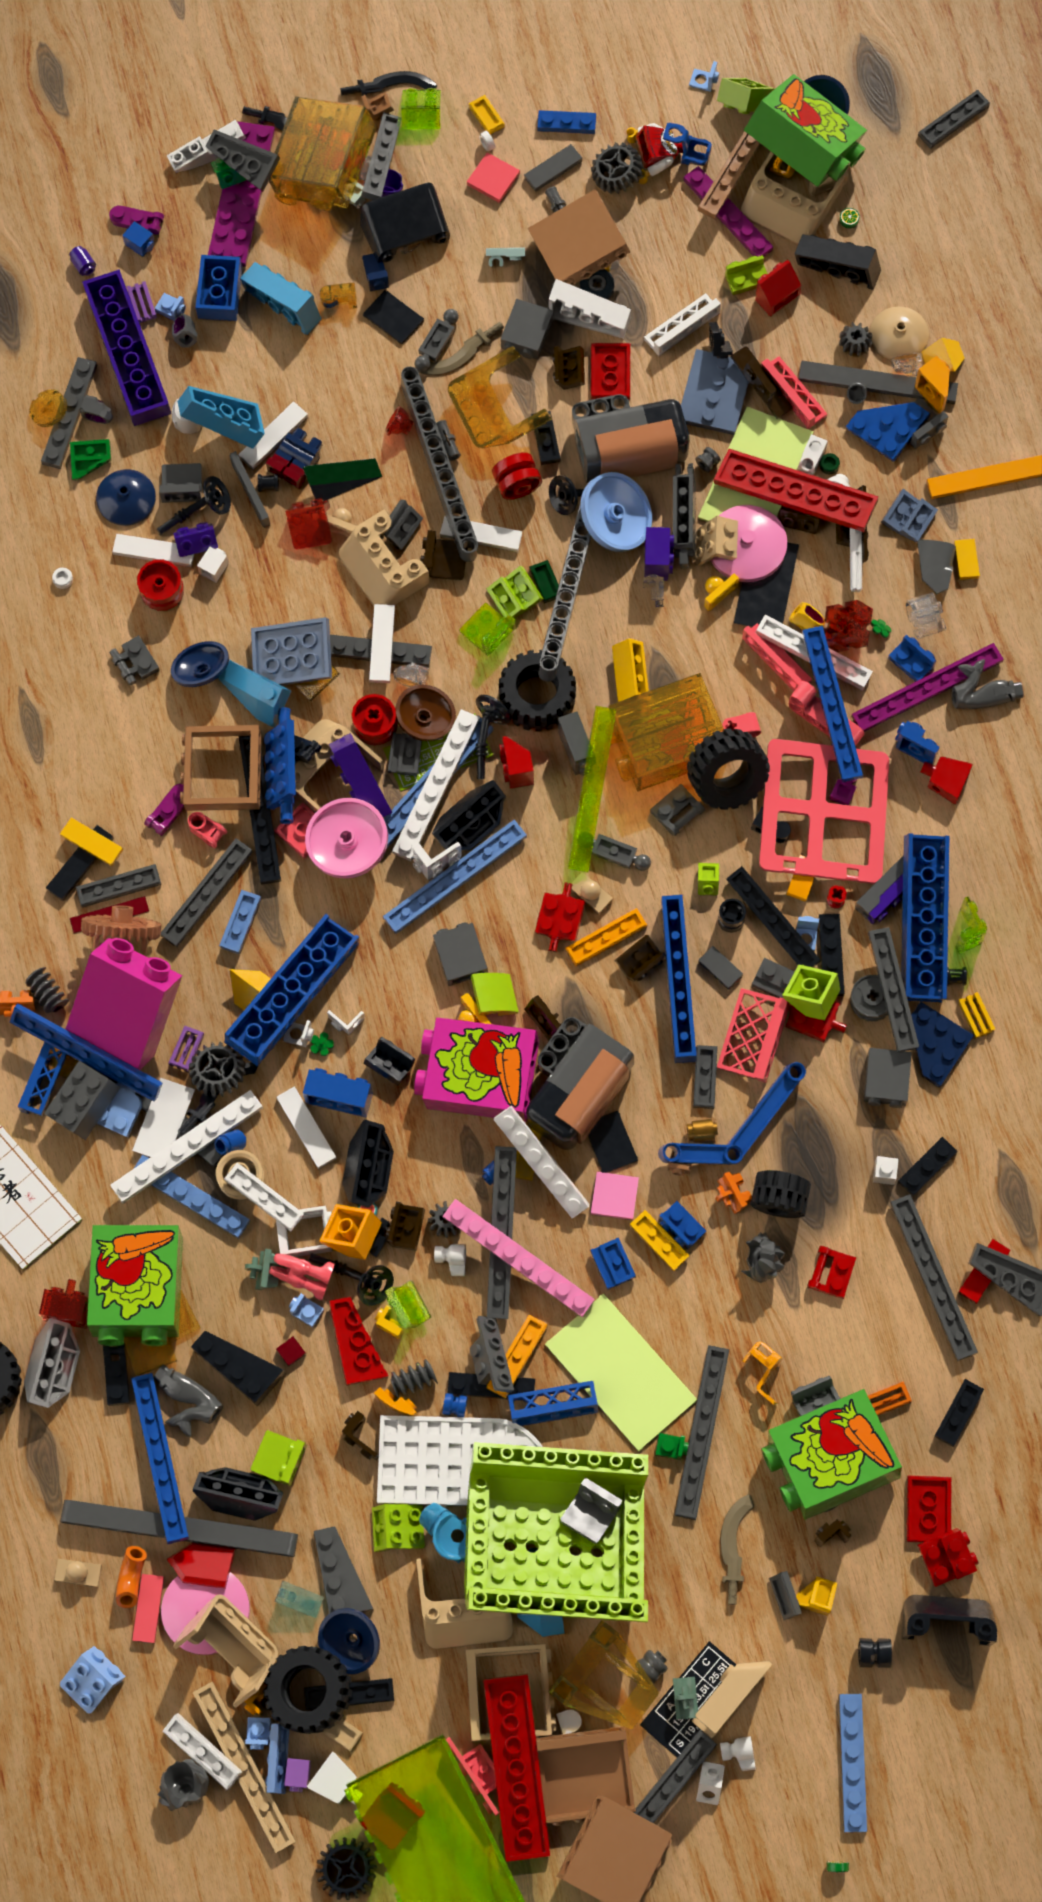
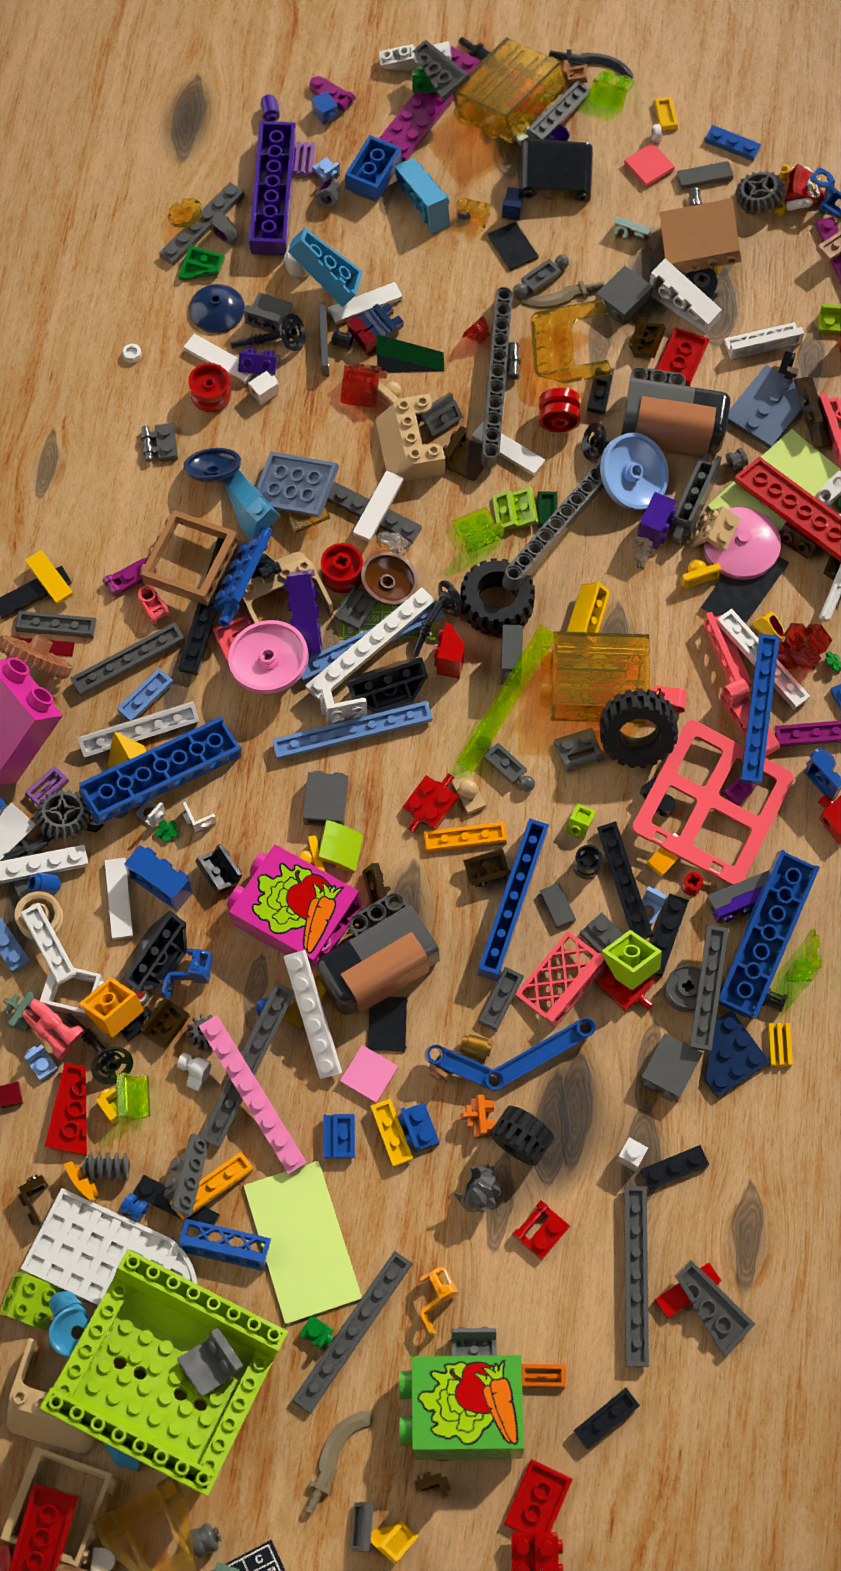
camera: 20 degrees right, 5 degrees down
none -> white plate [78,701,200,757]
none -> blue piece [161,948,213,999]

